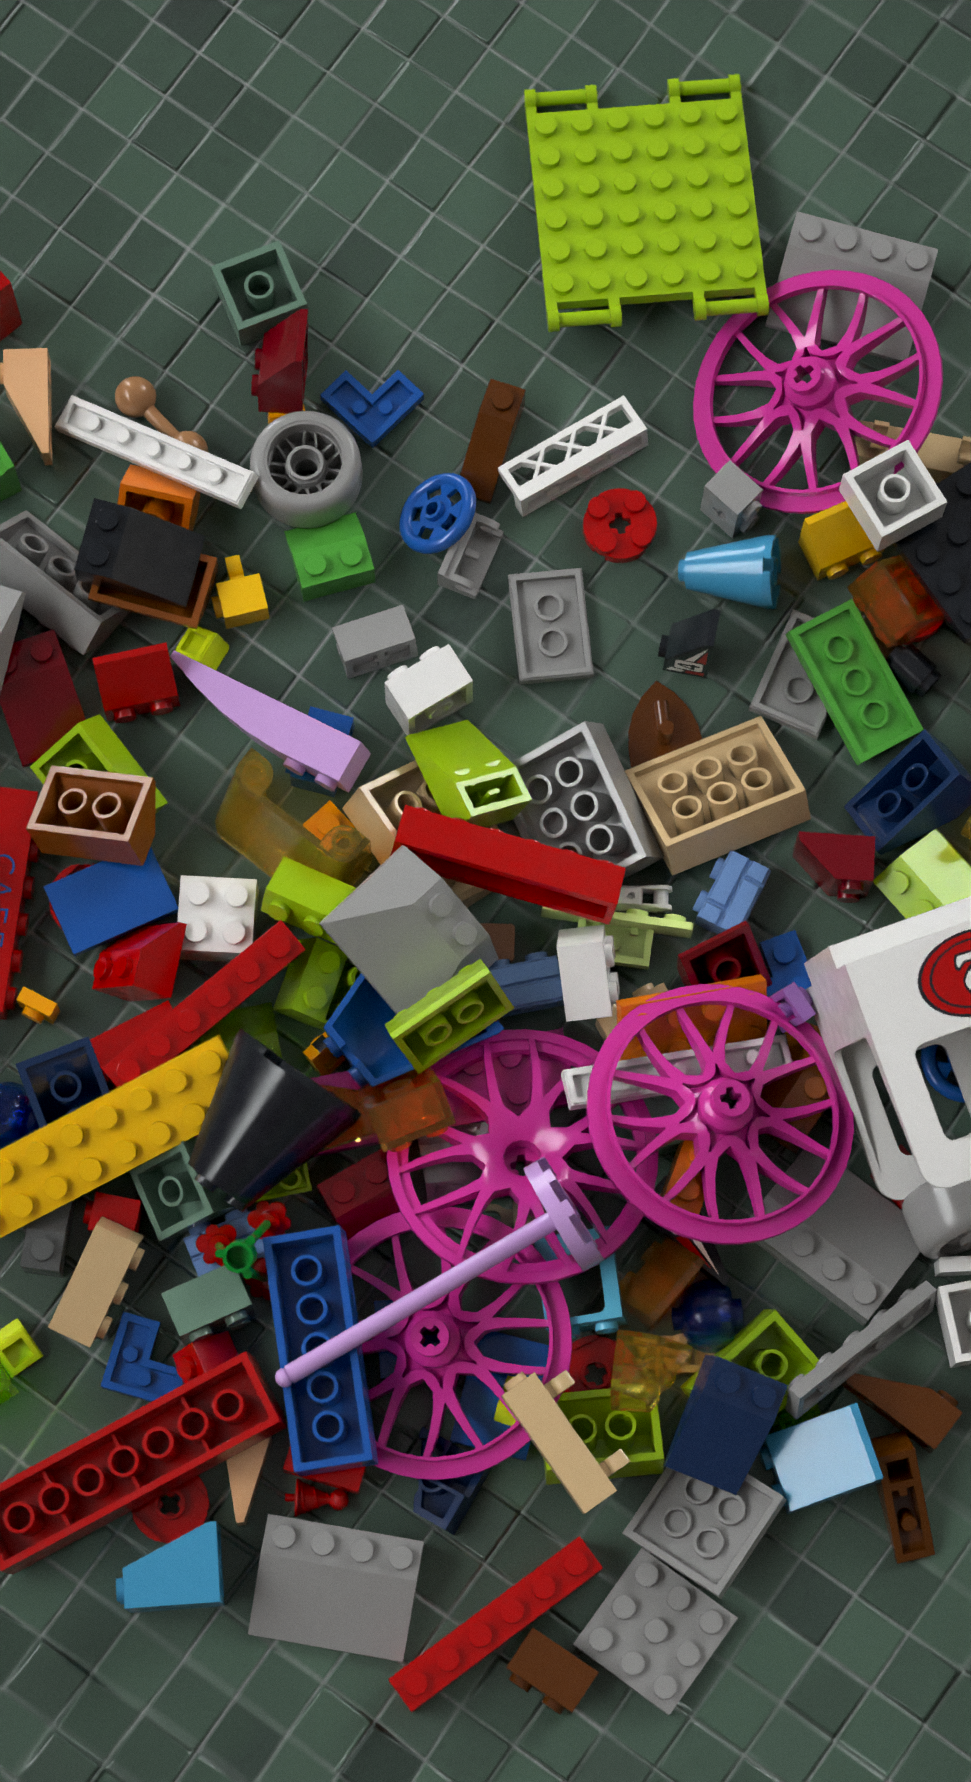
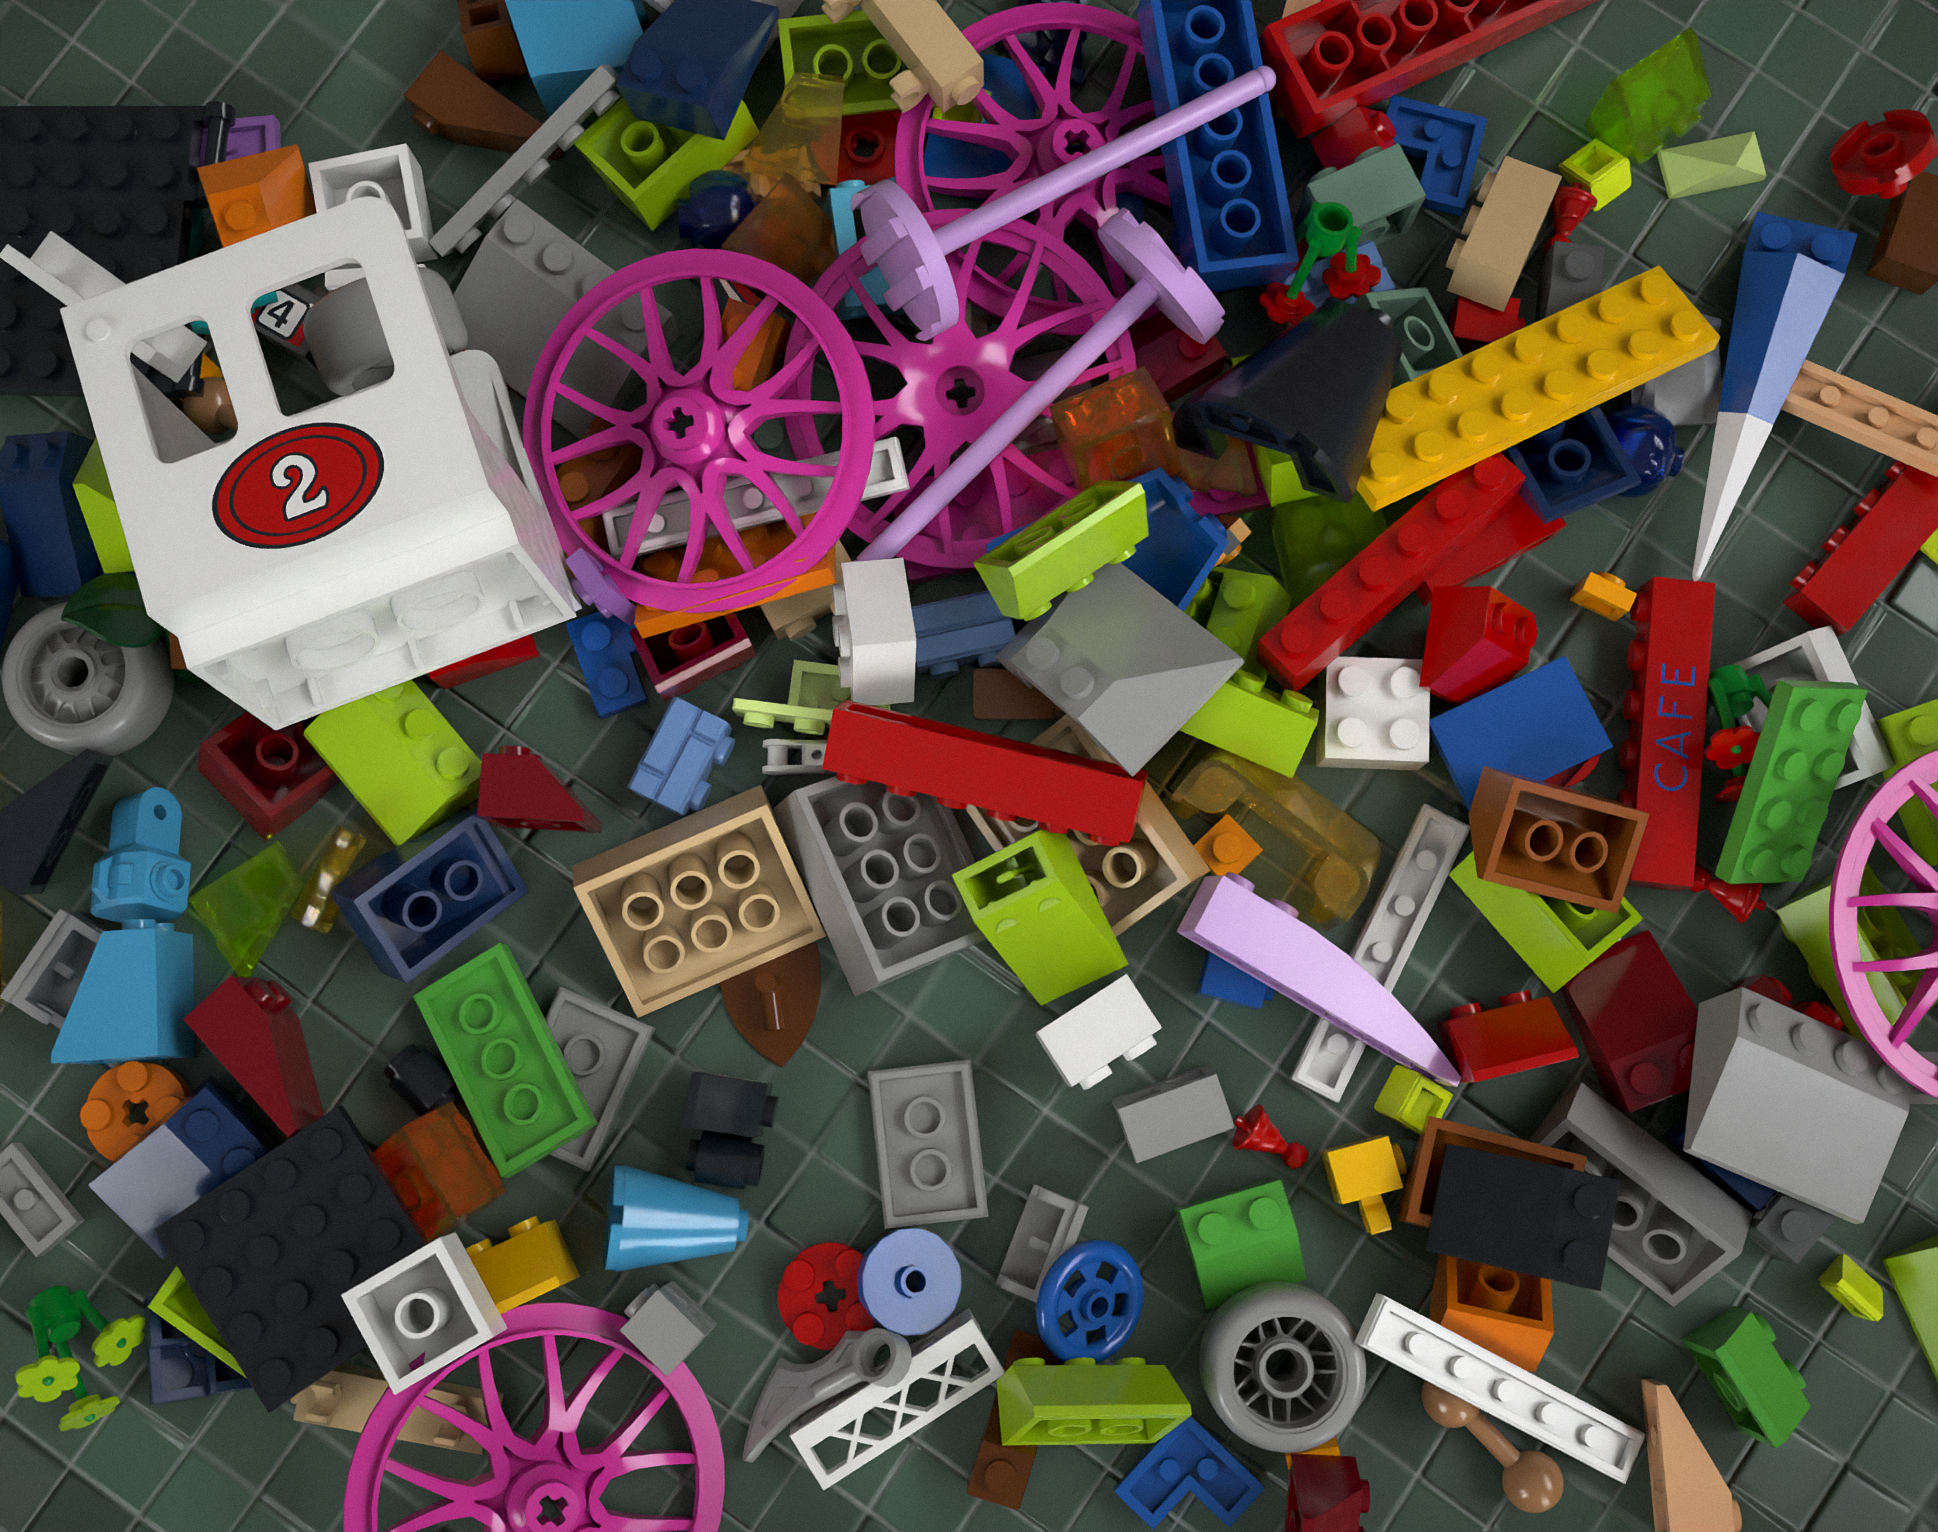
camera: 175 degrees left, 5 degrees up
none -> black brick [686,1130,765,1190]
none -> light grey piece [743,1328,912,1463]
none -> lavender piece [852,207,1225,562]
none -> plate [857,1228,962,1336]
none -> lime slope [996,1357,1192,1446]
none -> red piece [1232,1104,1309,1170]
none -> white tile [1289,804,1470,1103]
none -> red piece [1544,182,1598,253]

